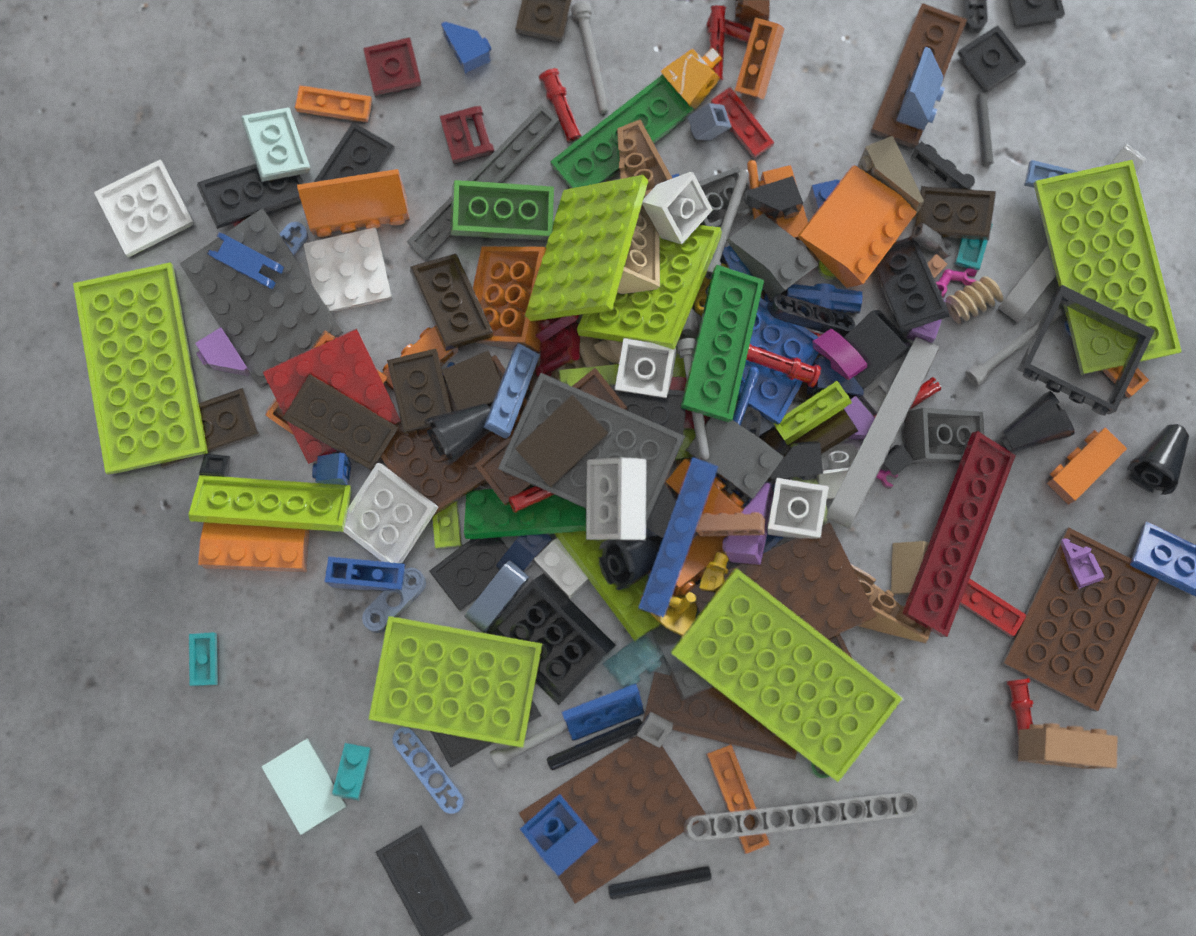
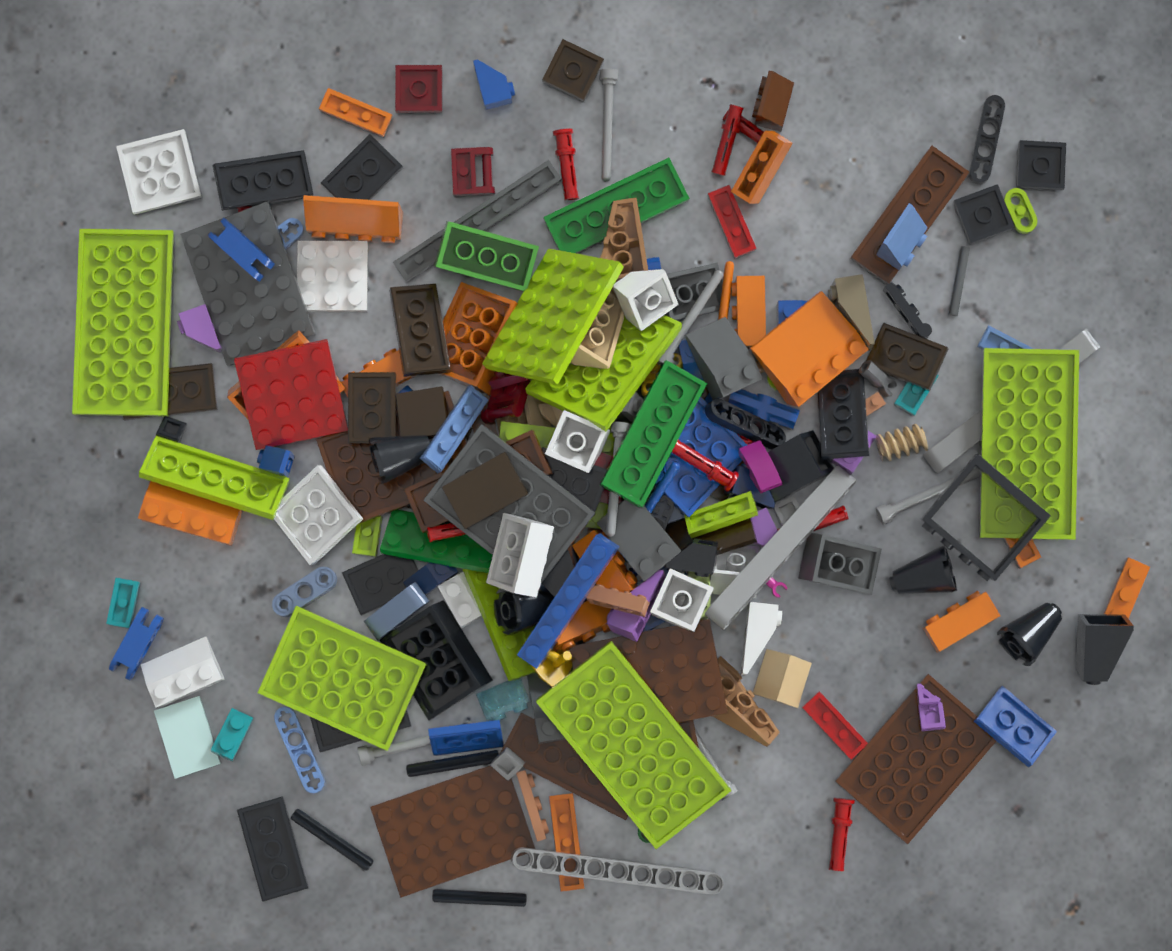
camera: 15 degrees right, 5 degrees up
light aqua tile [241,108,310,182] -> none
dark brown tile [283,373,398,471] -> none
blue slope [325,556,405,590] -> none
blue slope [520,794,599,876] -> none
light orange torso [660,48,722,110] -> none
sand blue brick [688,103,731,141] -> none
yellow piece [700,552,729,591] -> none
black slope [744,176,803,219] -> none
black slope [882,445,913,475] -> none
dark red plate [902,431,1016,637] -> none
dark pink arm [936,268,977,299] -> none
medium nougat brick [1018,723,1117,769] -> none
none -> blue piece [109,607,164,681]
none -> white slope [141,636,225,708]
none -> black axle [291,809,374,870]
none -> nougat plate [516,770,550,842]
none -> white slope [740,602,782,675]
none -> lime plate [1004,188,1037,234]

